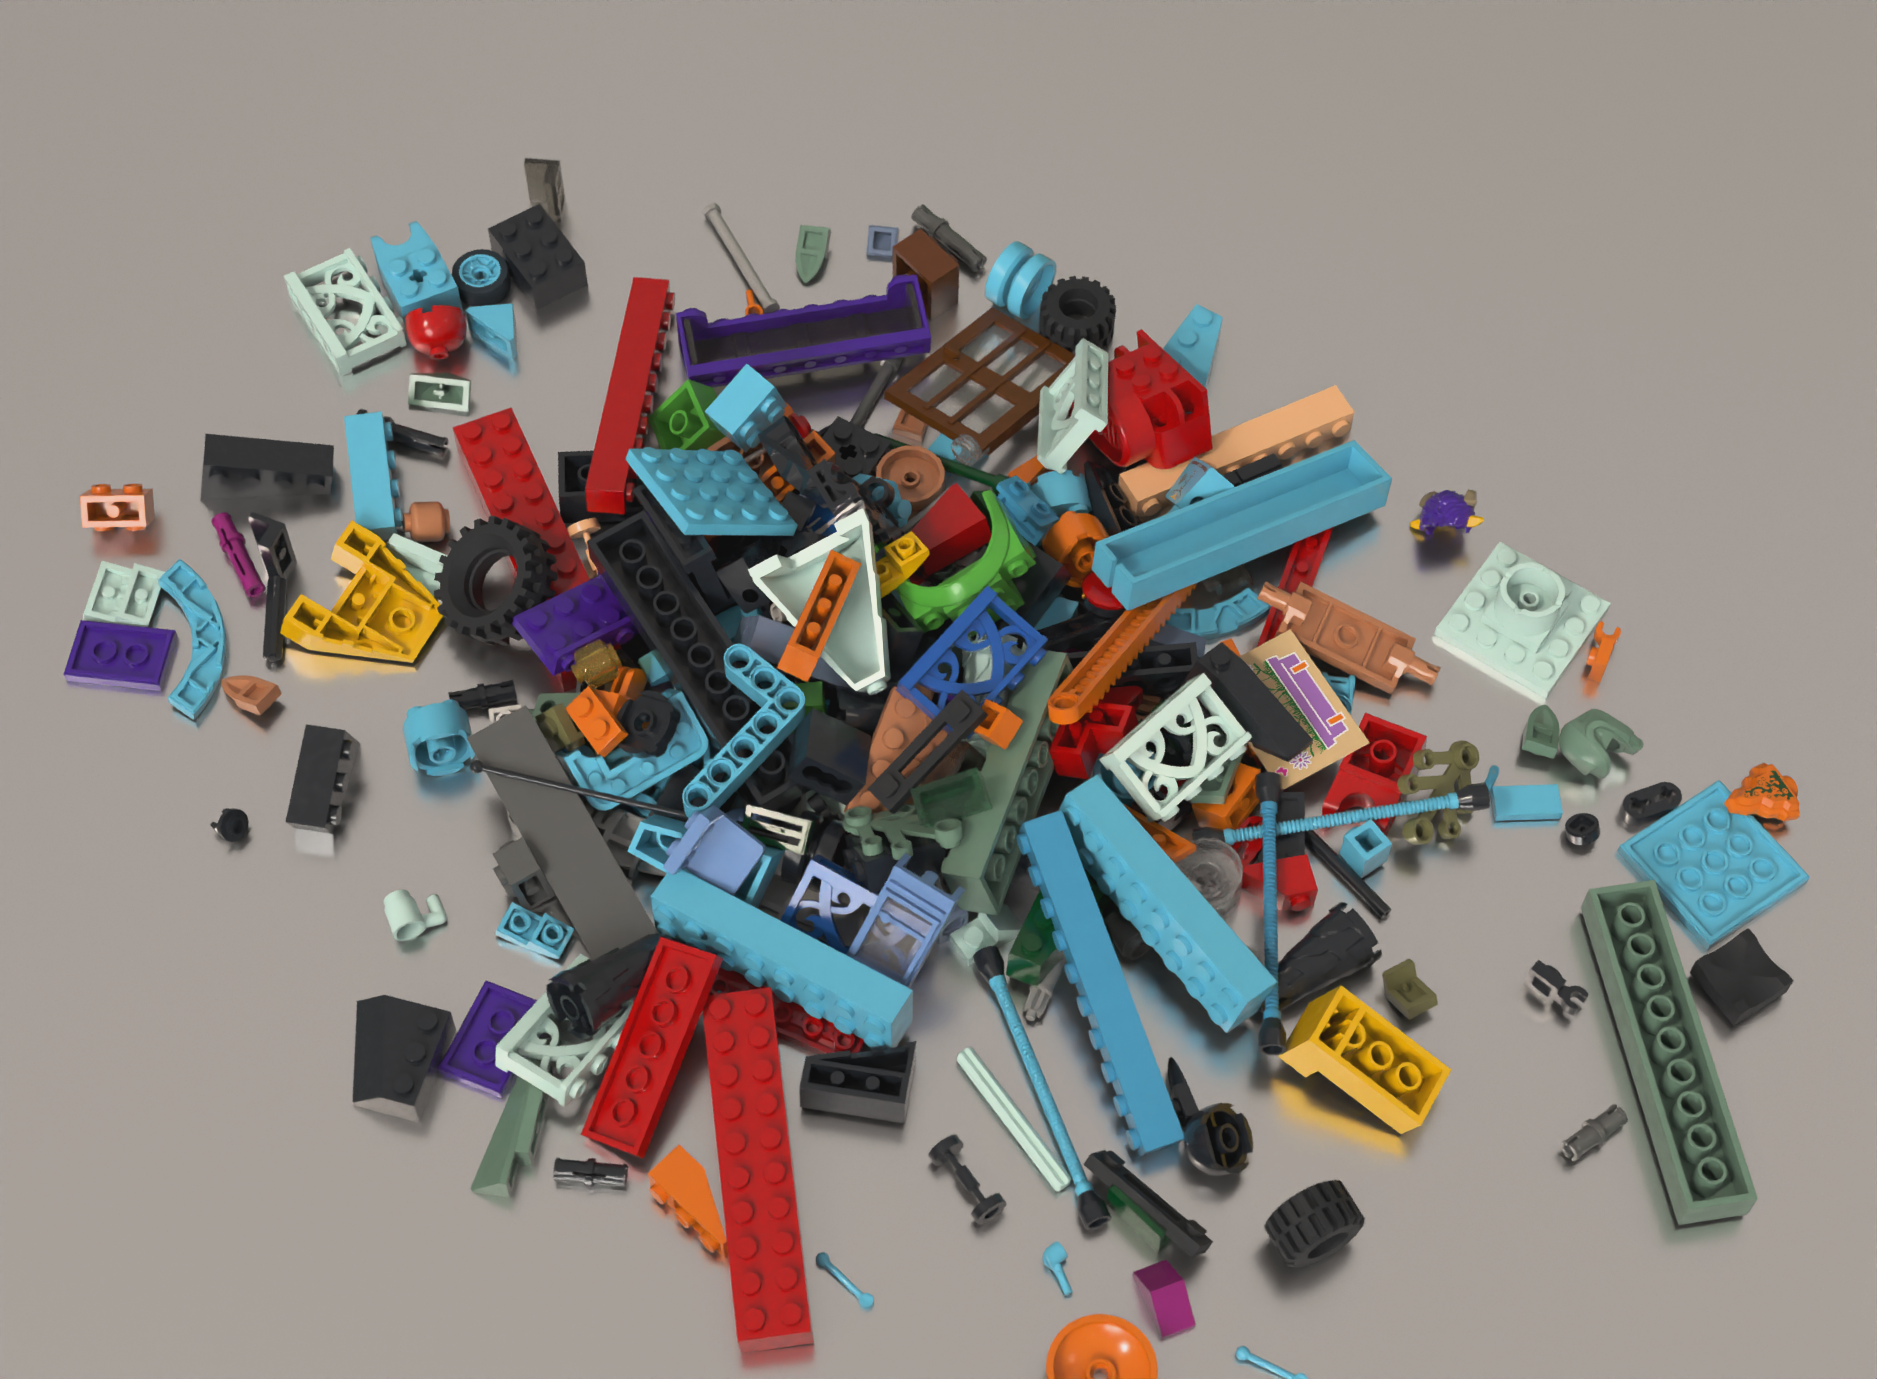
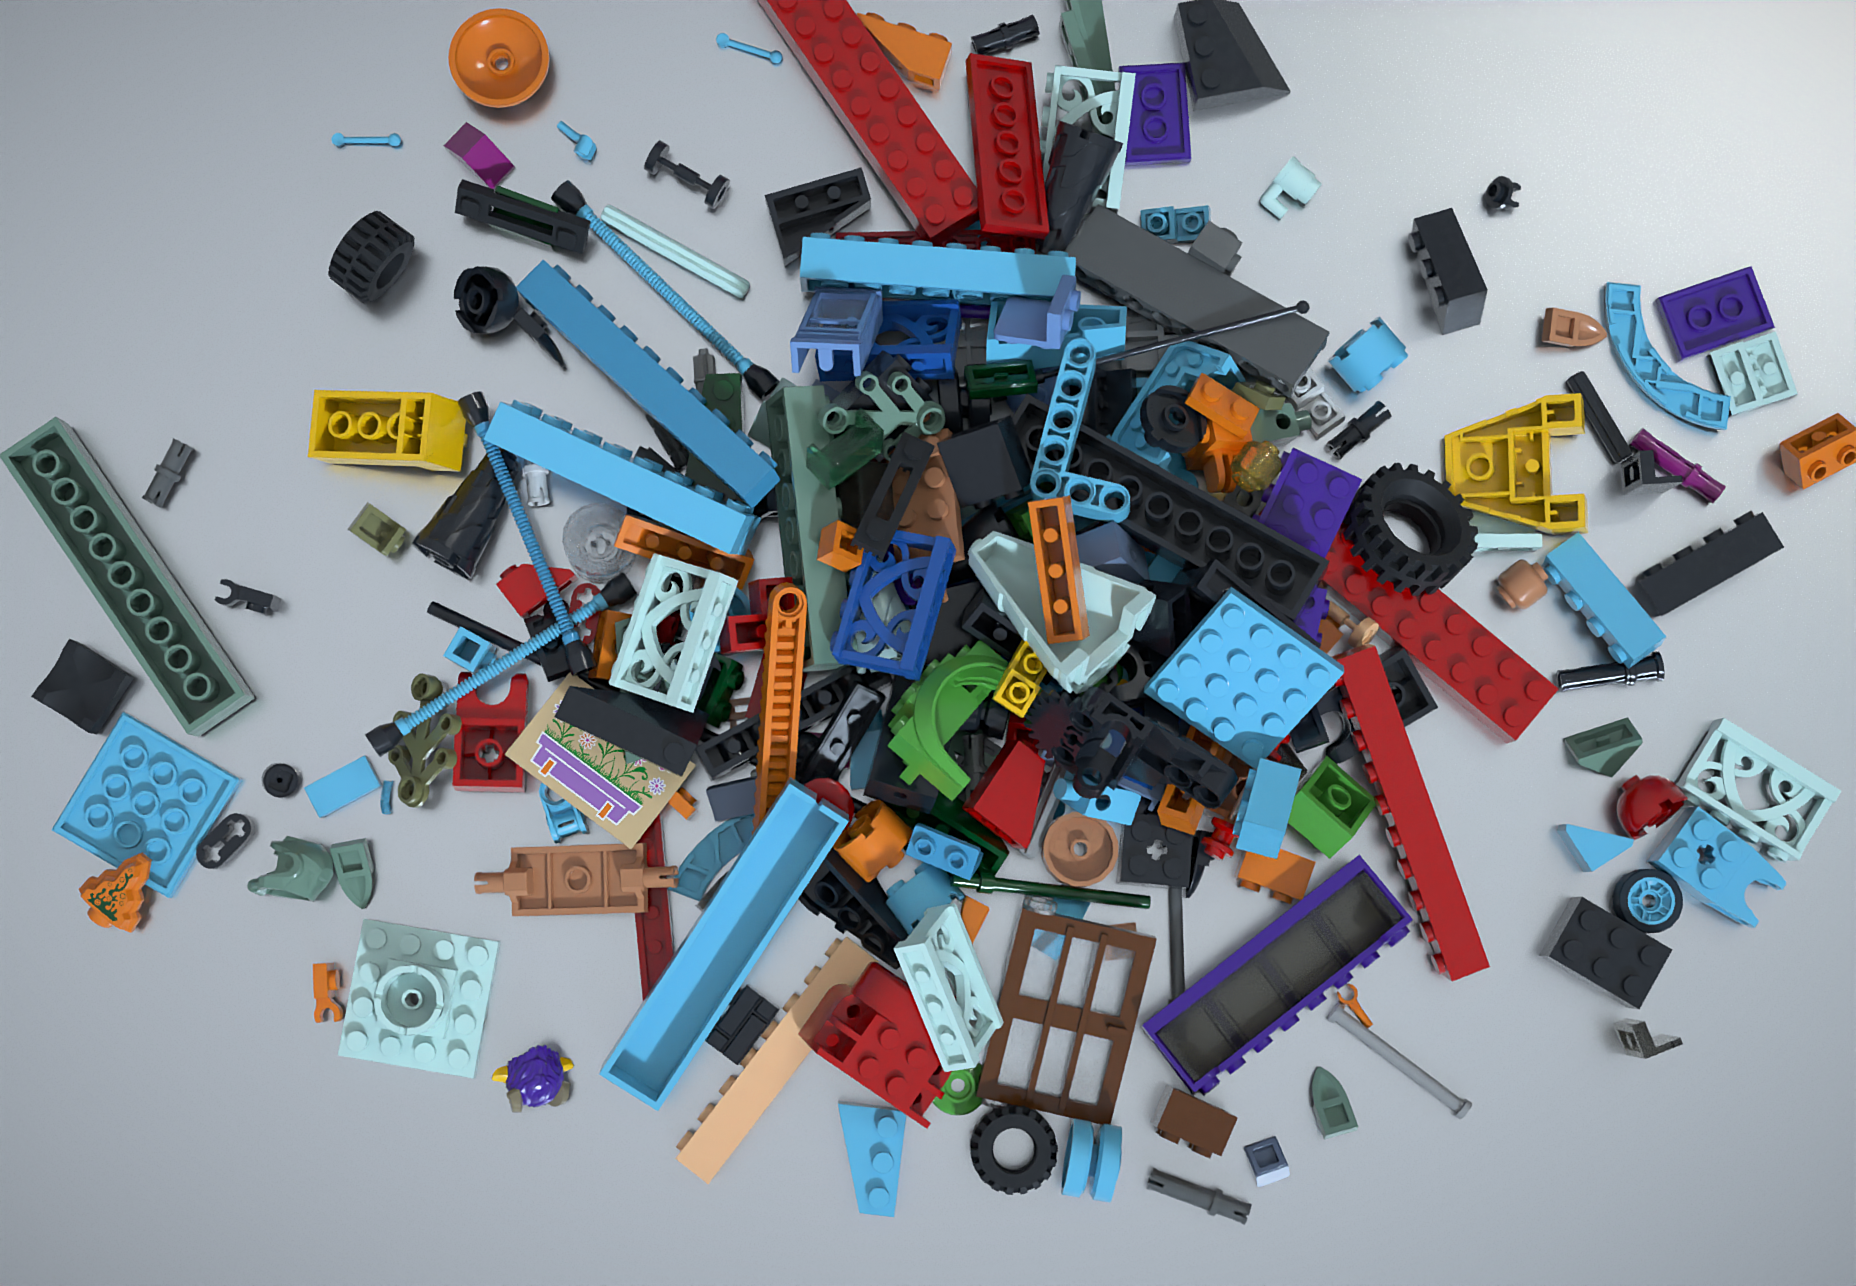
camera: 150 degrees right, 25 degrees up
medium azure torso [1166,457,1234,514] -> none

